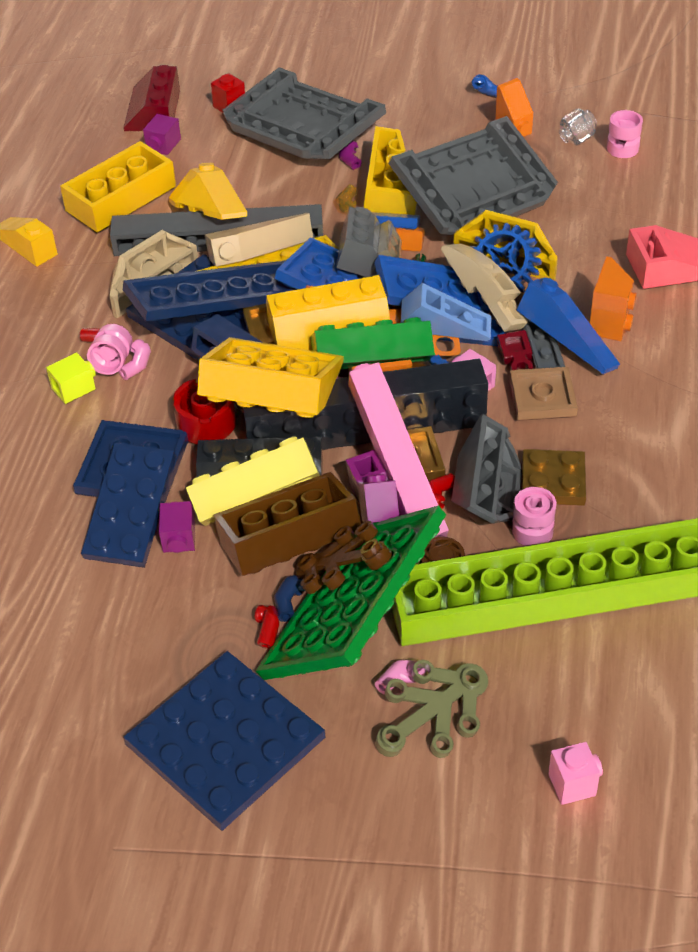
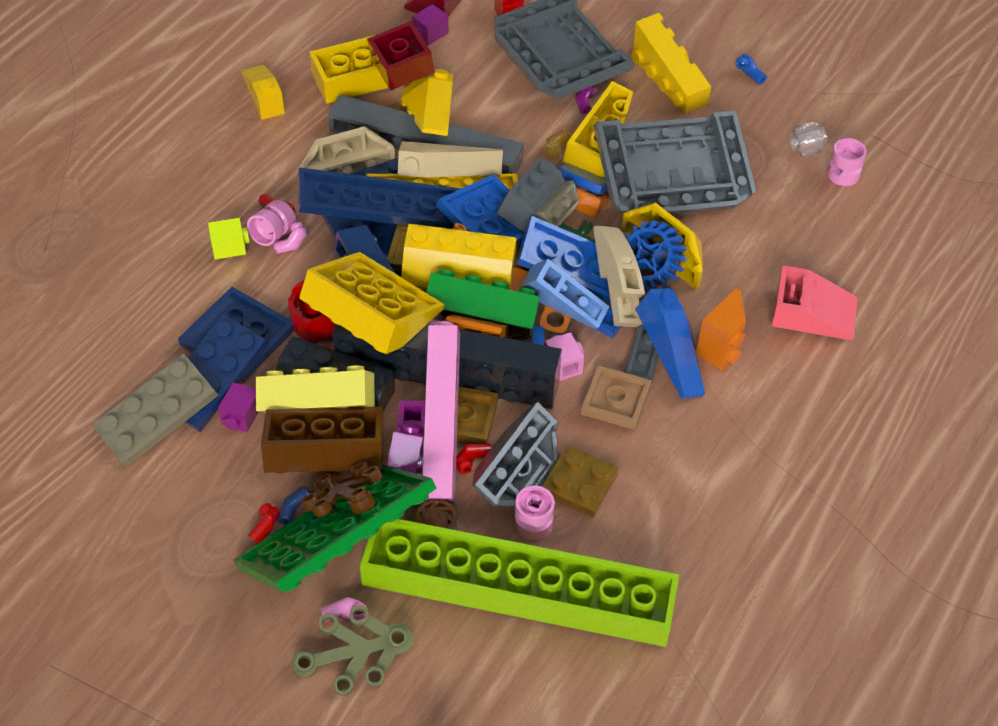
camera: 20 degrees right, 5 degrees up
dark blue plate [123,651,326,831] -> none
orange slope [495,78,533,137] -> none
dark red plate [497,330,533,370] -> none
none -> dark tan plate [92,354,219,468]
none -> dark red brick [367,21,435,91]
none -> yellow wedge [631,13,711,114]

